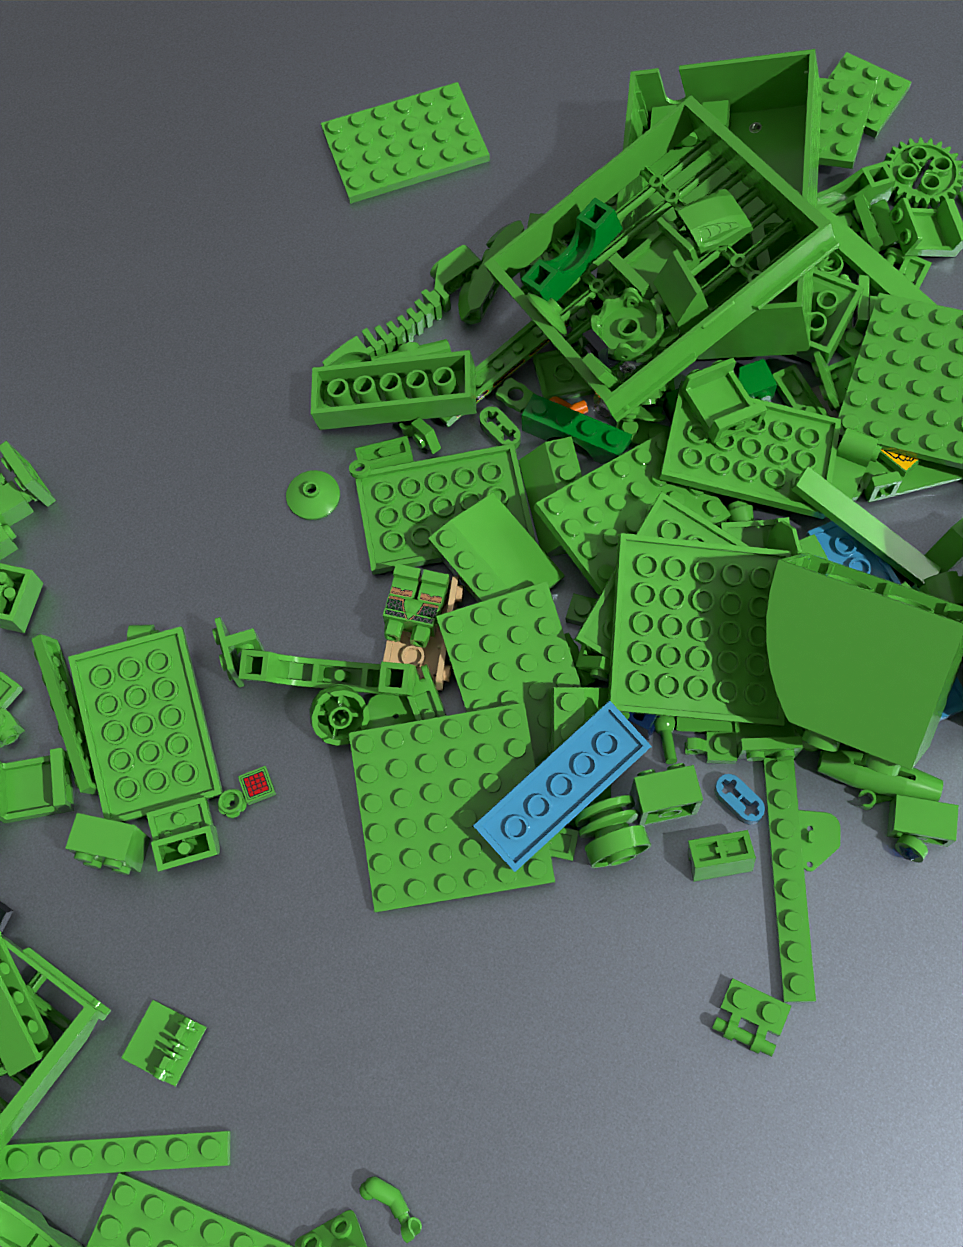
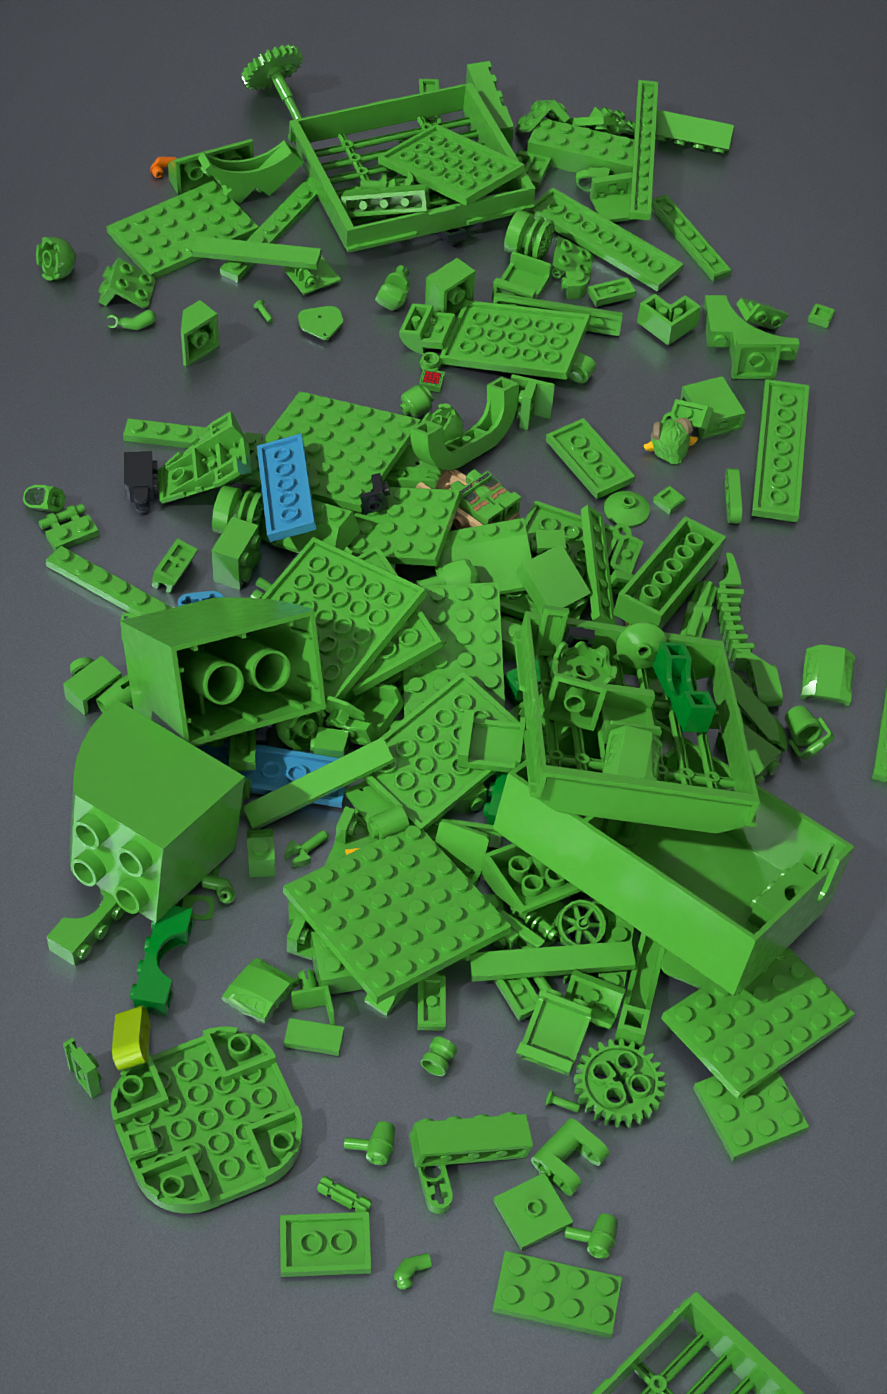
camera: 115 degrees right, 15 degrees down
none -> bright green rock [23,485,66,513]
none -> bright green plate [123,418,263,455]
none -> black hinge [124,451,158,515]
none -> bright green wedge [157,411,252,504]
none -> bright green slope [181,300,220,367]
none -> bright green tile [192,236,322,269]
none -> bright green piece [253,299,273,323]
none -> bright green bar [284,830,329,867]
none -> bright green piece [298,306,343,340]
none -> black bracket [360,473,391,514]
none -> bright green piece [375,265,411,311]
none -> bright green head [399,385,434,418]
none -> bright green piece [416,559,480,586]
none -> bright green brick [515,544,591,614]
none -> bright green brick [530,530,566,557]
none -> bright green plate [546,418,635,499]
none -> bright green plate [581,505,616,625]
none -> bright green hair [643,418,698,465]
none -> bright green tile [653,485,686,515]
none -> bright green hinge [661,399,714,430]
none -> bright green panel [680,376,746,439]
none -> bright green beam [725,468,742,524]
none -> bright green plate [751,379,809,522]
none -> bright green piece [785,705,834,760]
none -> bright green slope [800,644,856,706]

